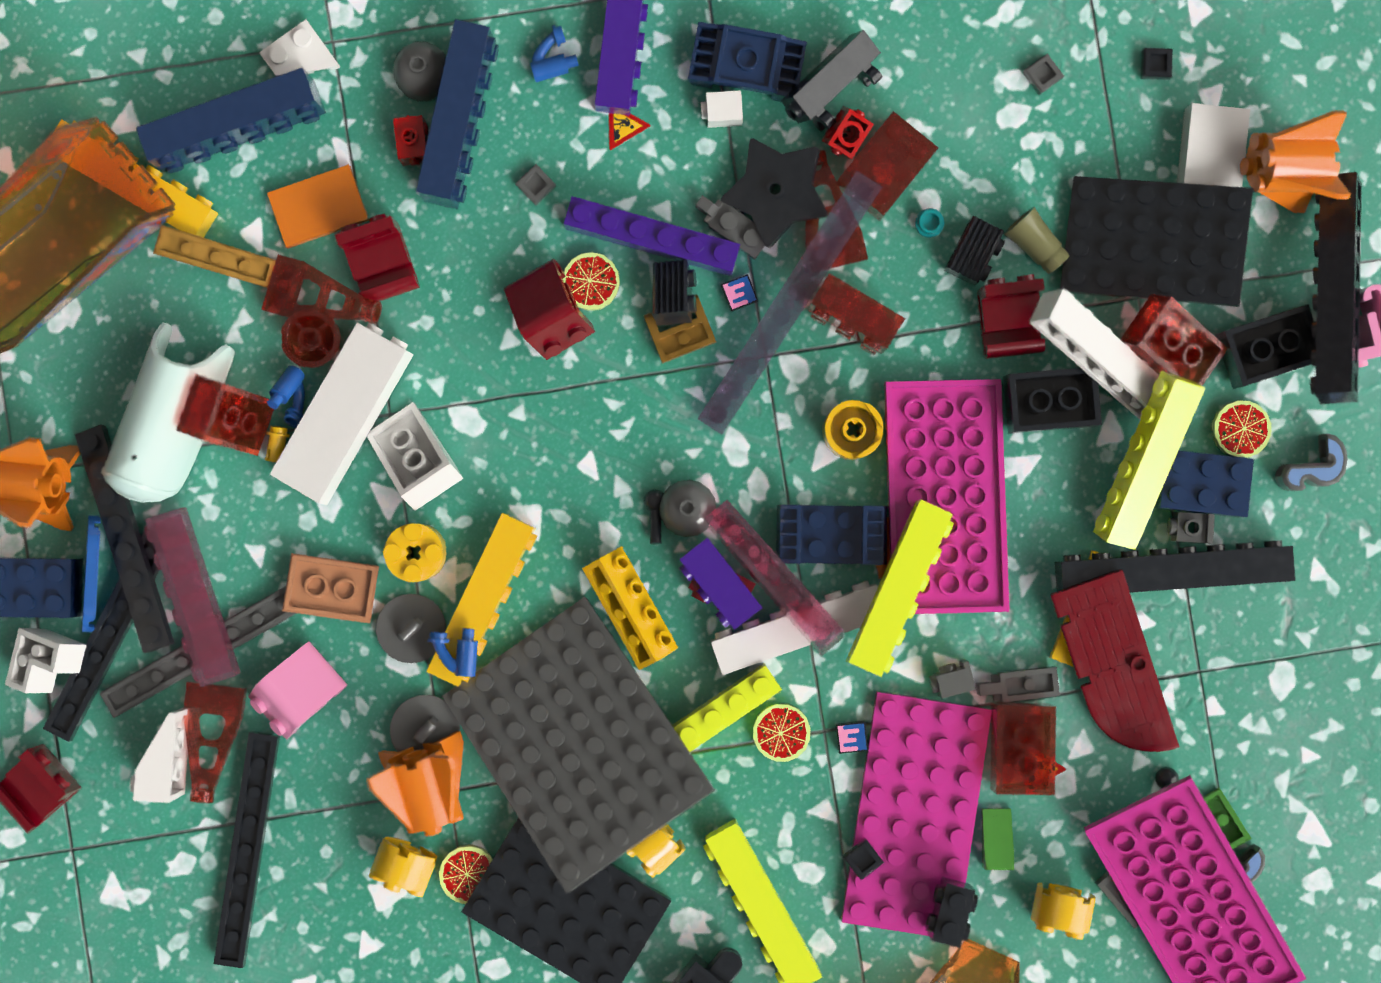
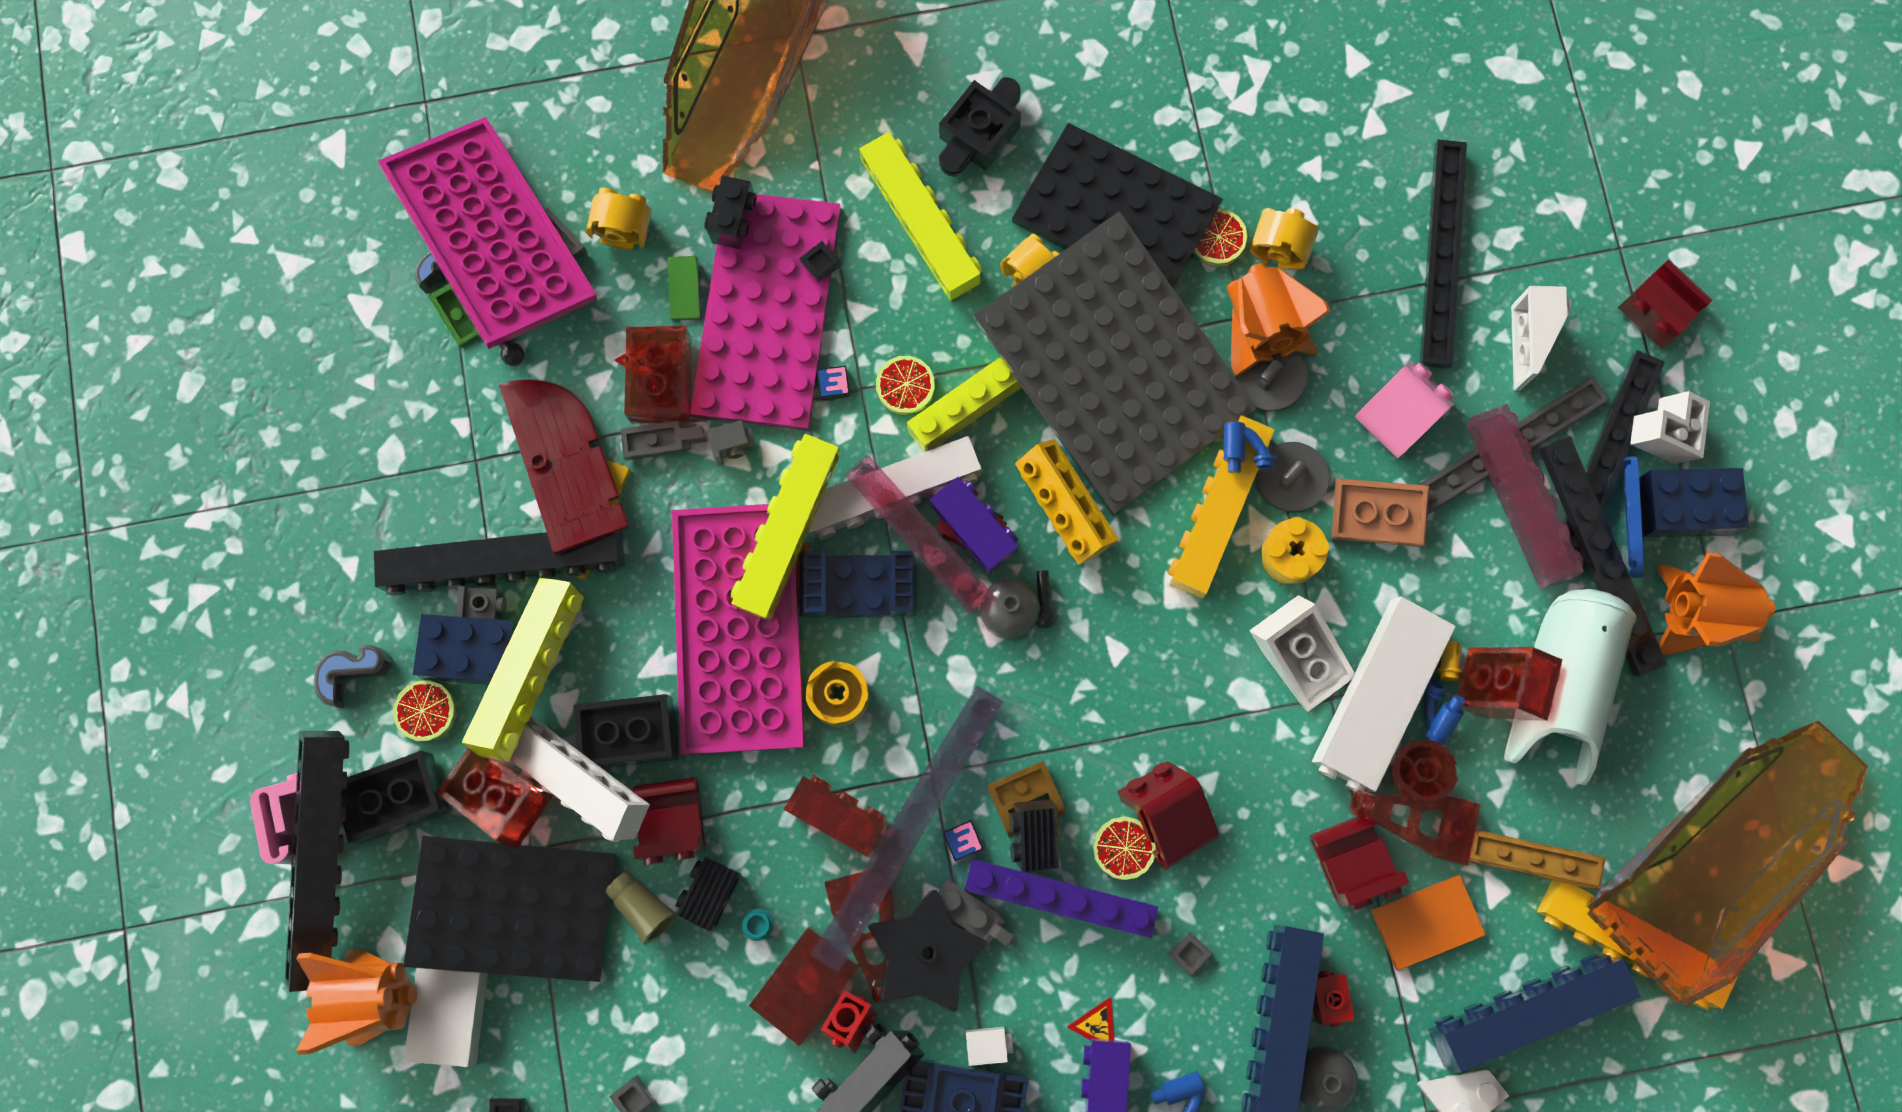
camera: 175 degrees left, 10 degrees down
clear red plate [183,682,247,803] -> none

